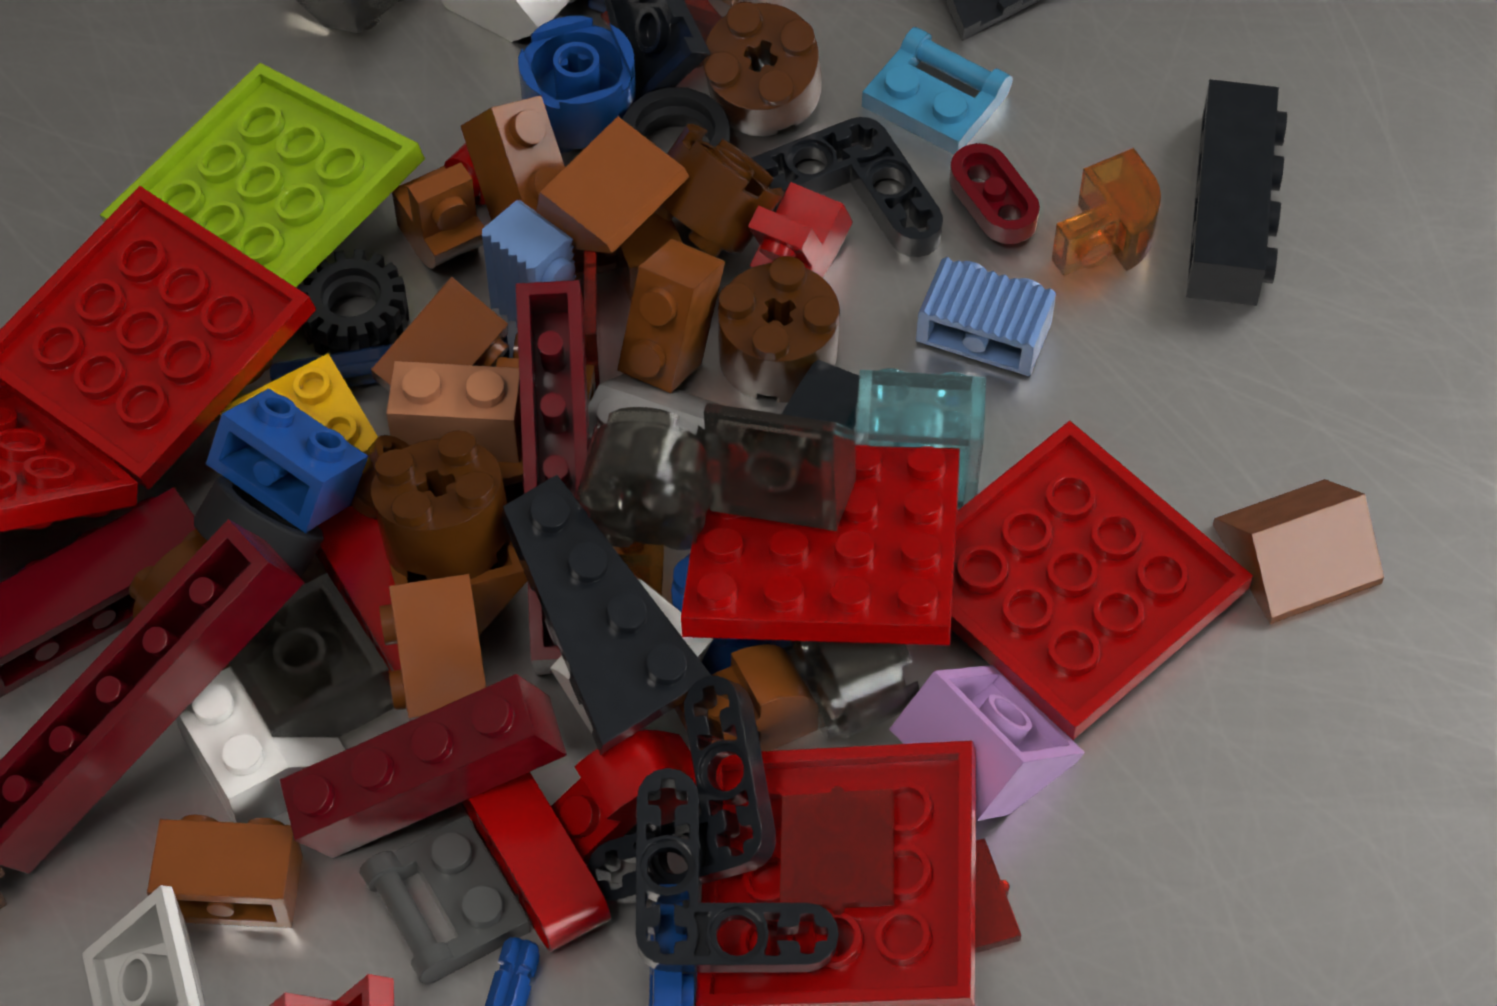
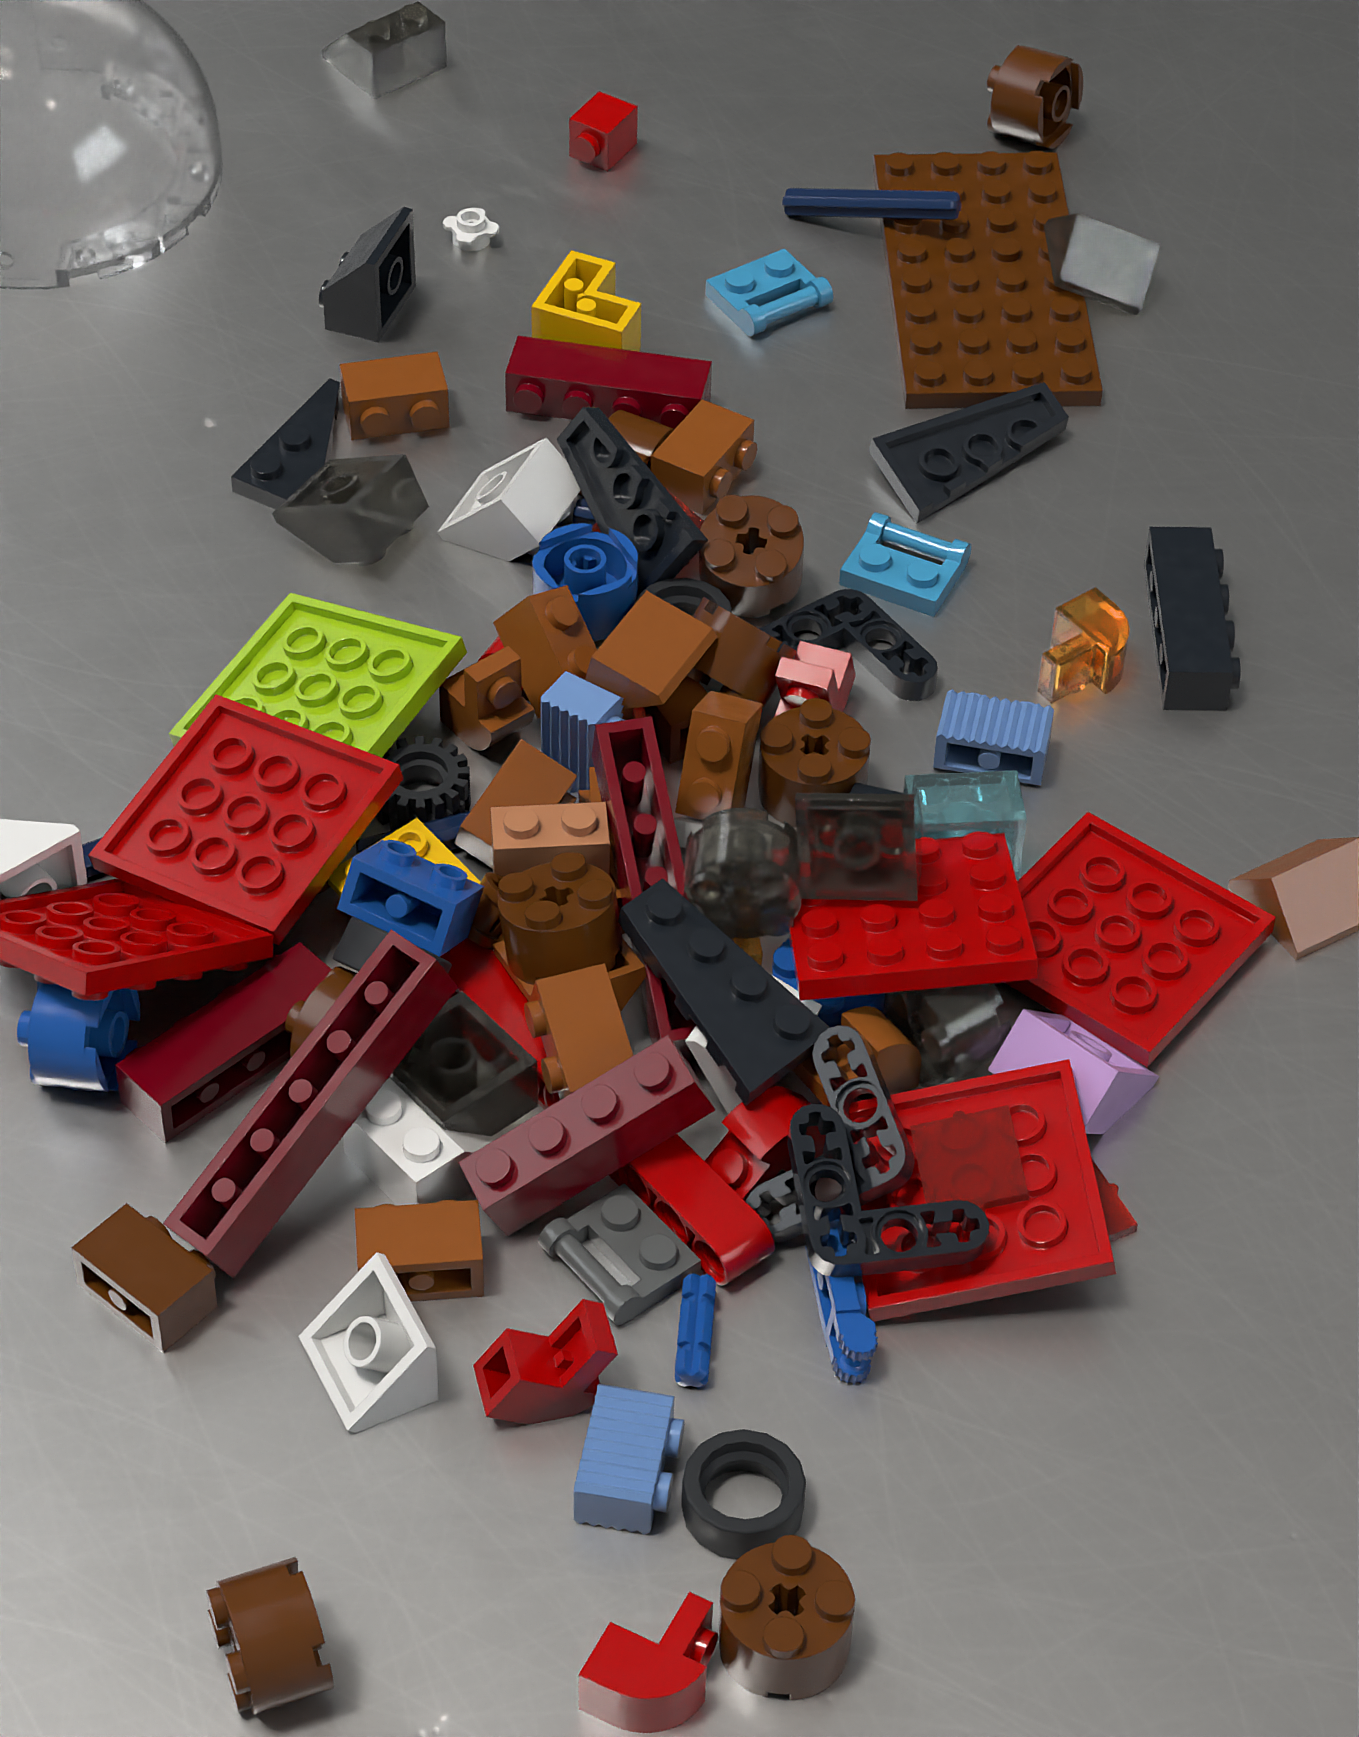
camera: 10 degrees left, 10 degrees down
dark red plate [949,143,1040,244] -> none

